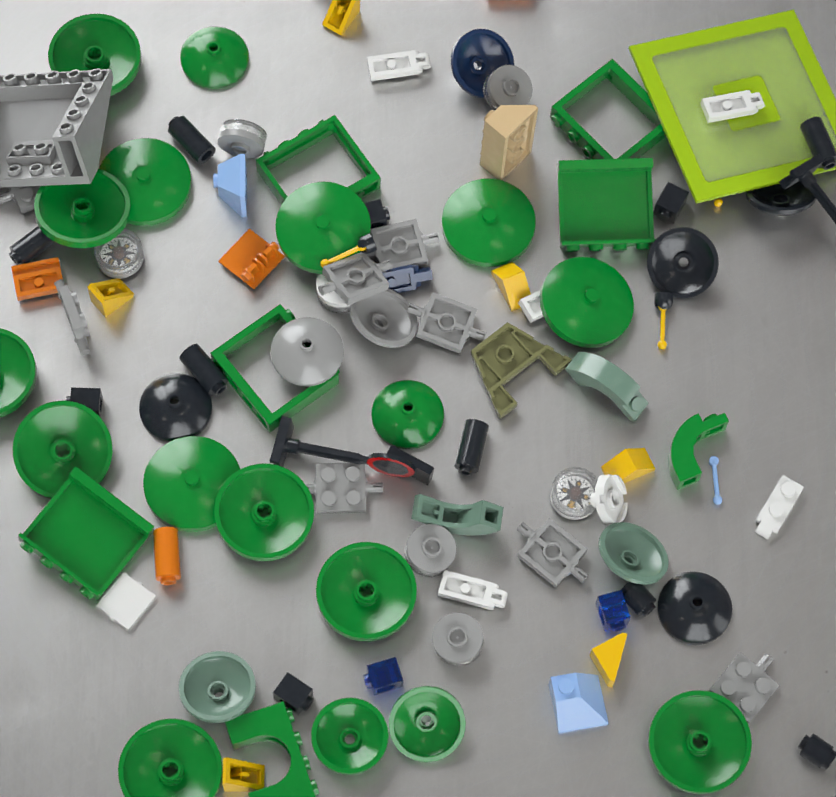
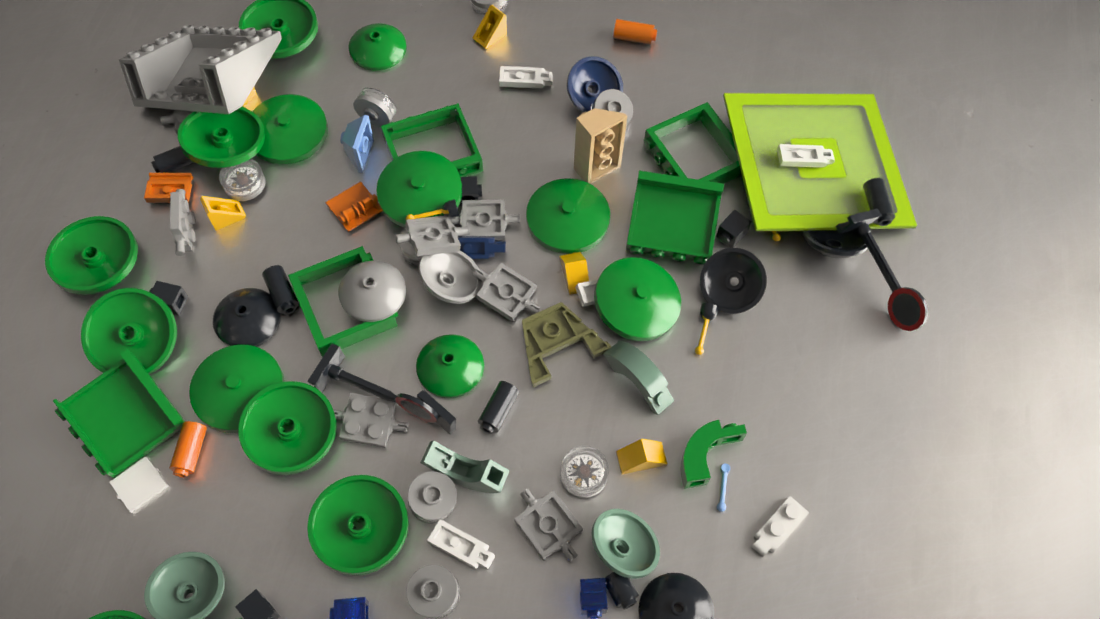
camera: 15 degrees right, 5 degrees down
black brick [168,116,216,164] -> none
white plate [590,474,628,524] -> none

